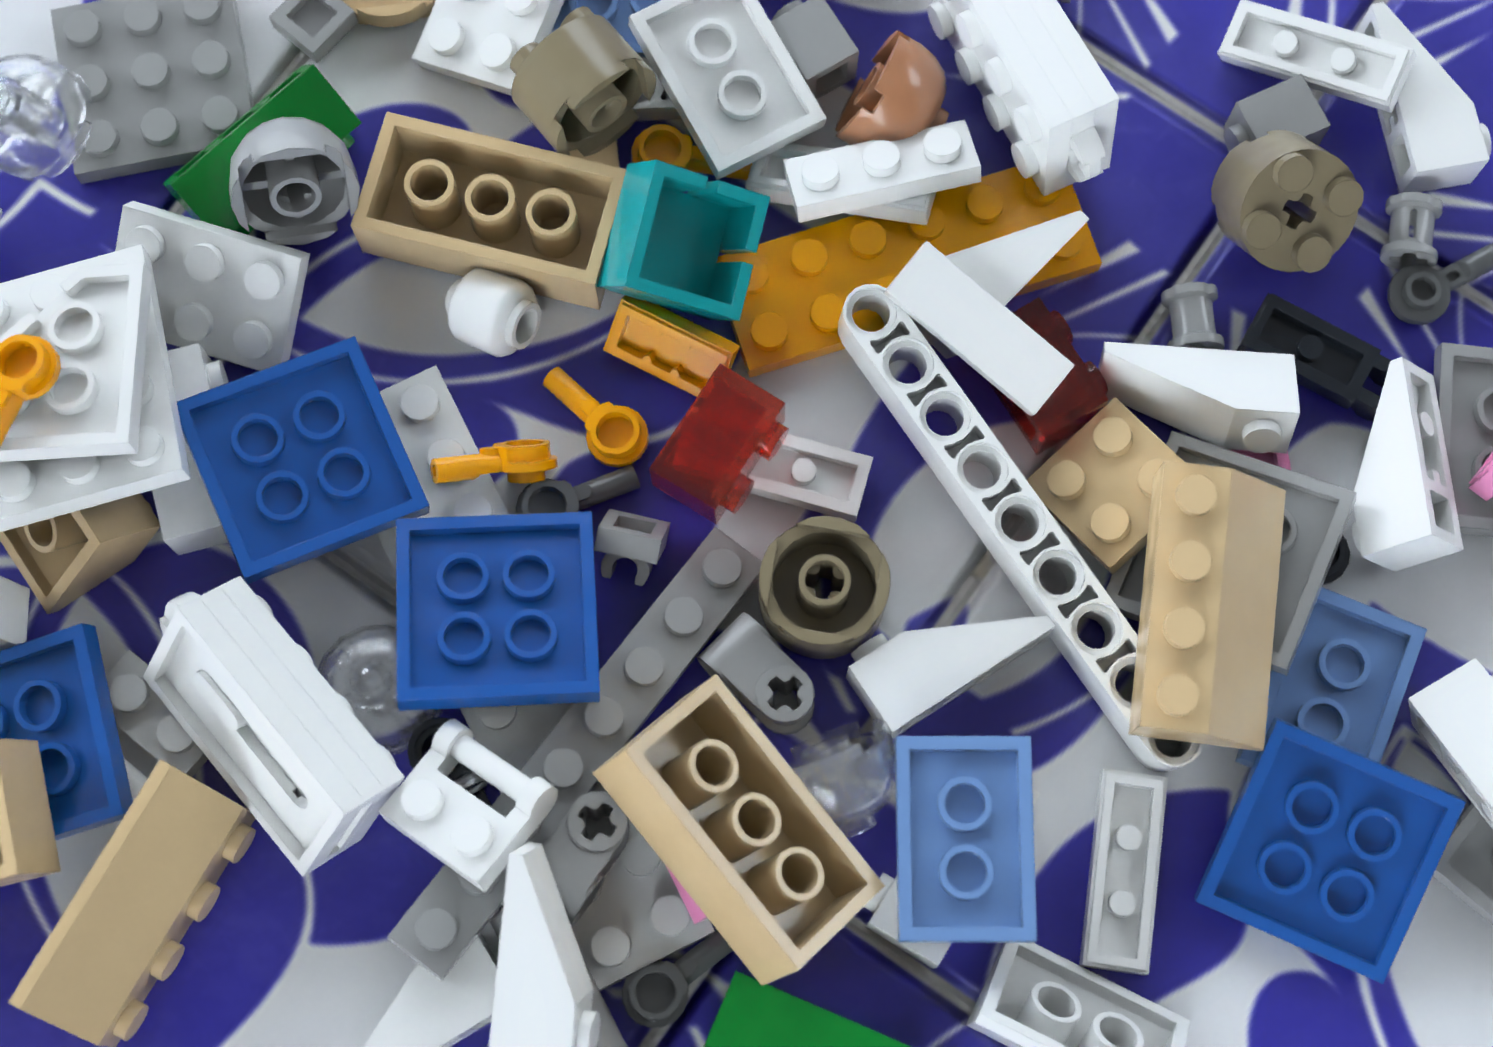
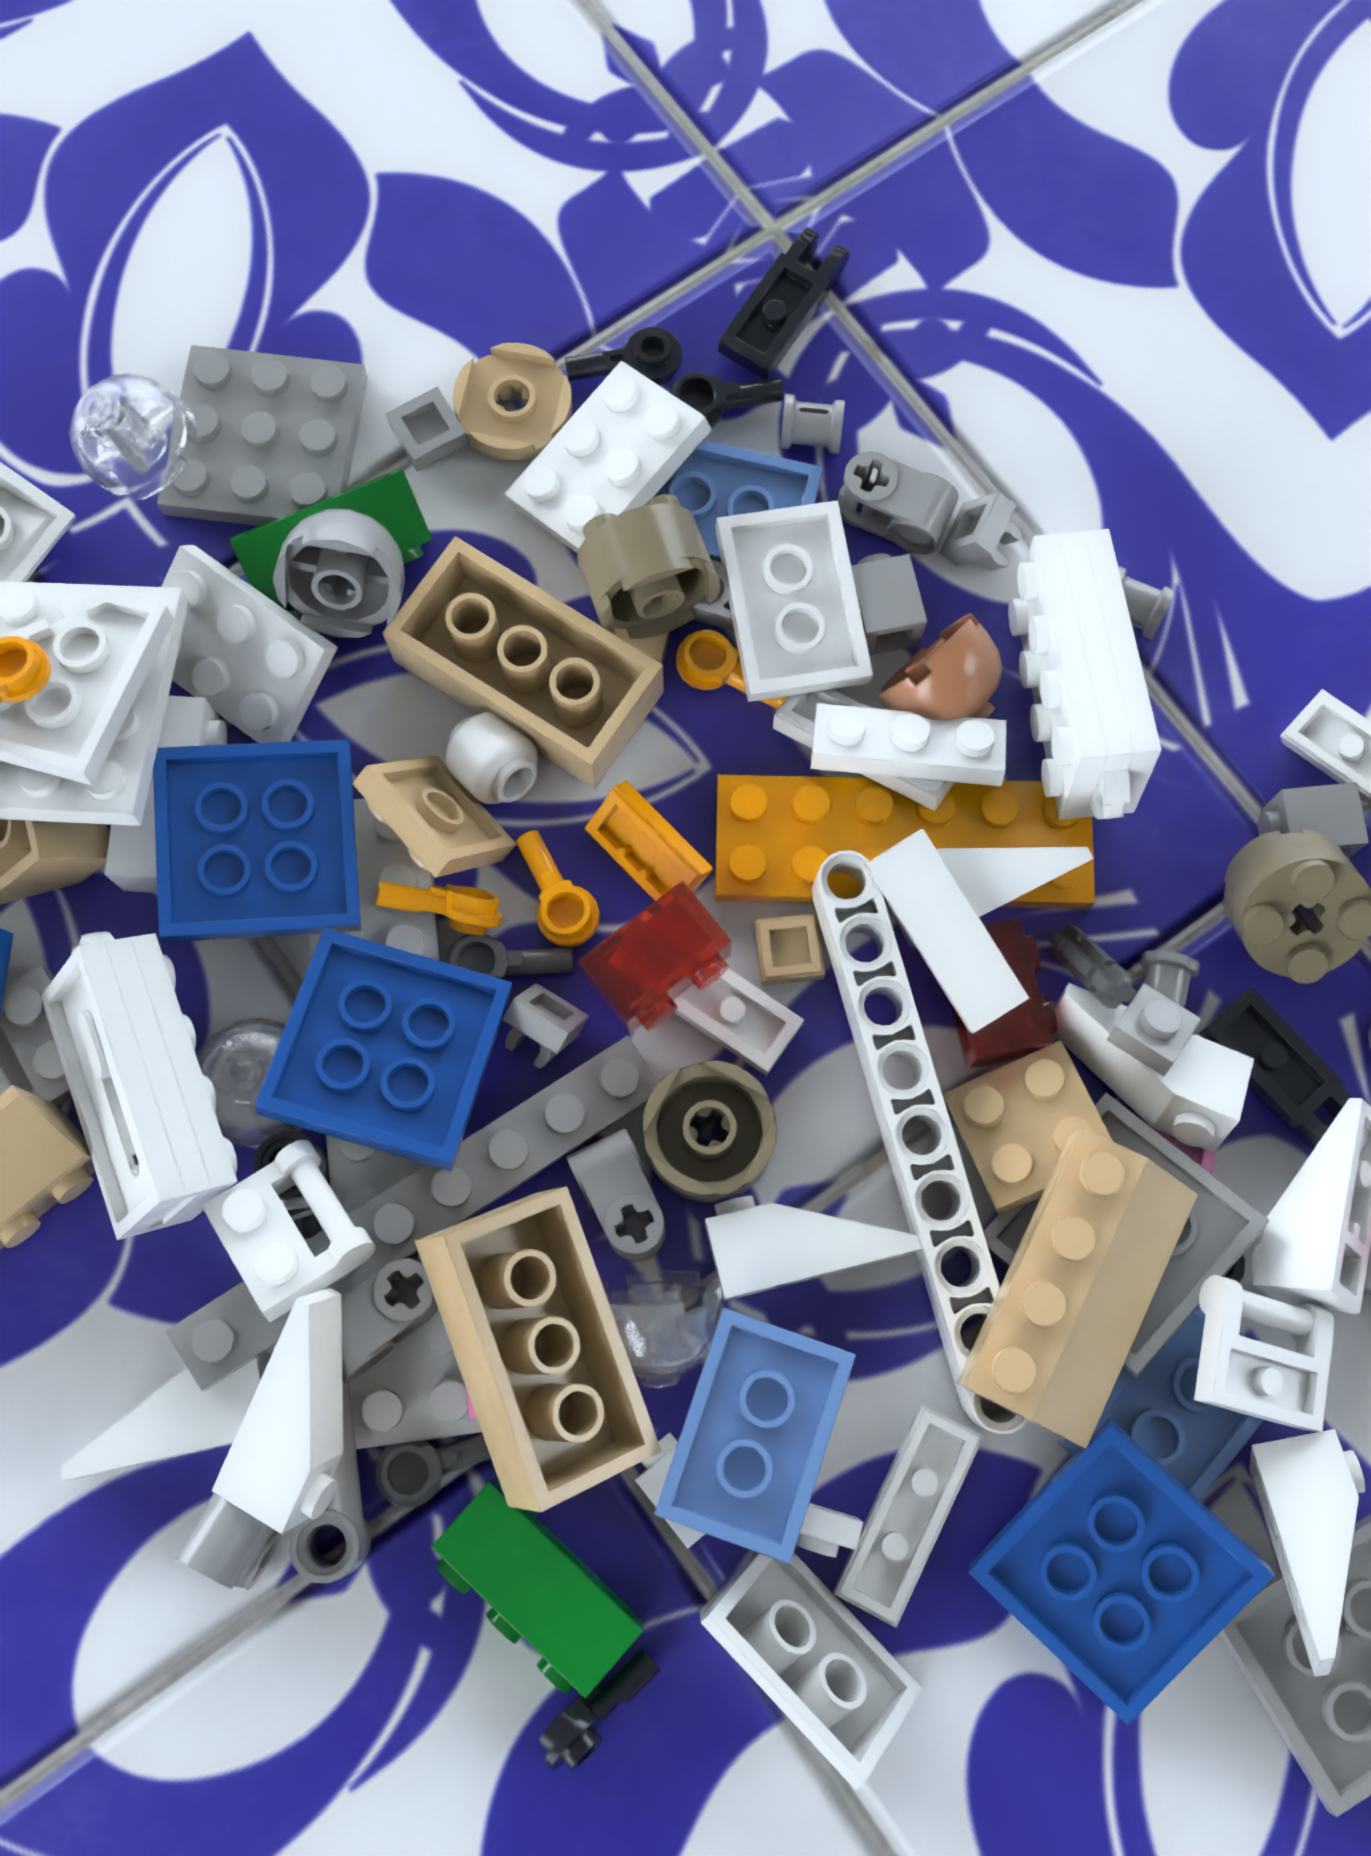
camera: 20 degrees right, 0 degrees up
teal piece [597,160,770,321] -> none
none -> tan plate [352,756,517,878]
none -> tan tile [754,913,825,986]
none -> white plate [796,1503,863,1558]
none -> dark grey axle [1049,924,1135,1009]
none -> light grey plate [1107,983,1201,1077]
none -> white plate [1194,1275,1334,1432]

